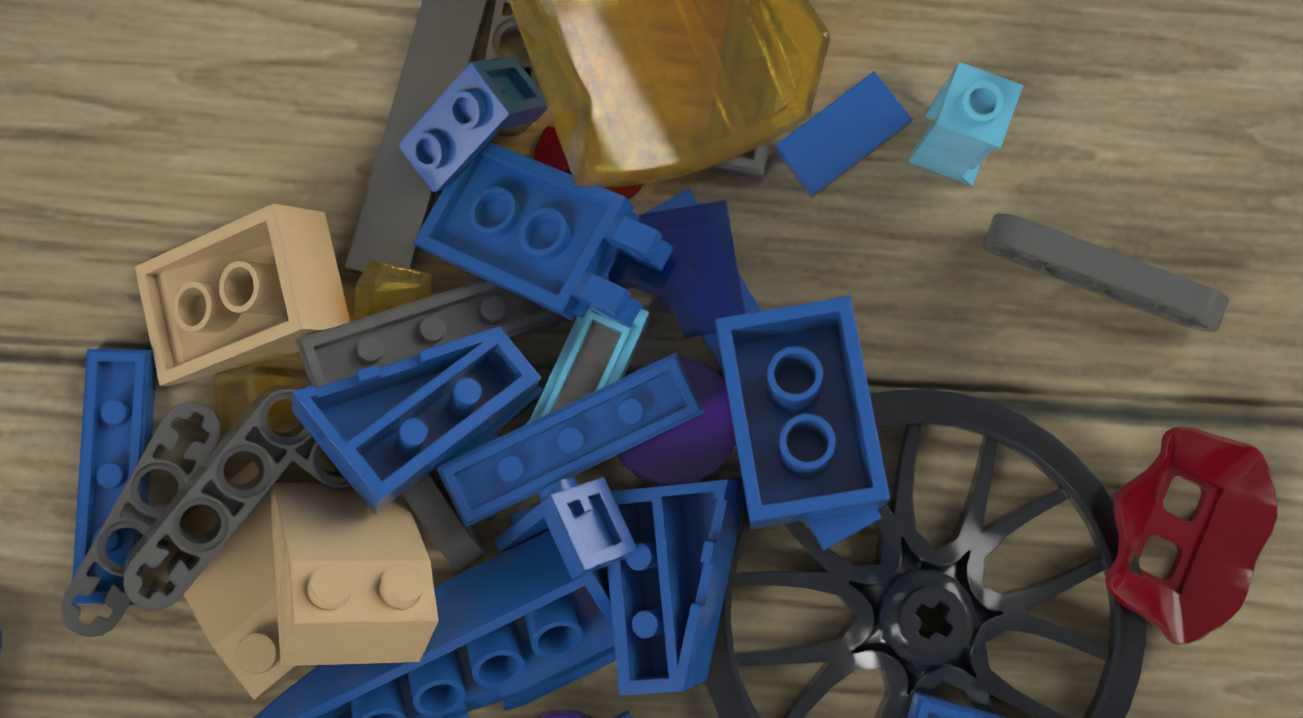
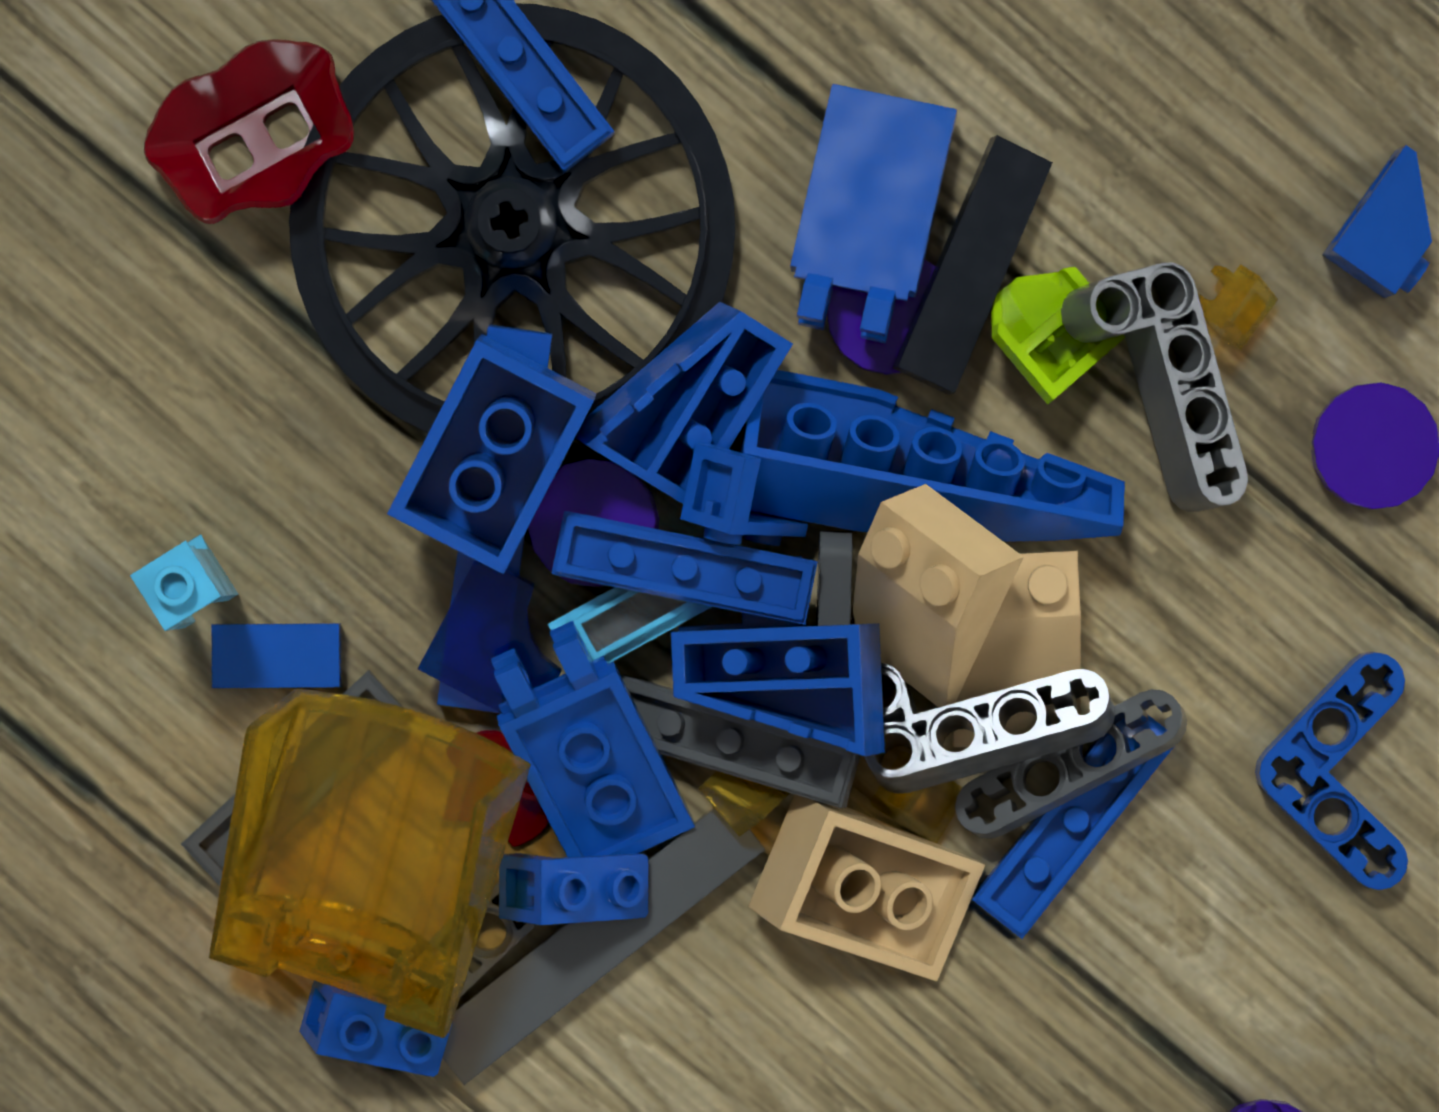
camera: 145 degrees left, 5 degrees up
dark grey beam [983,213,1229,332] -> none

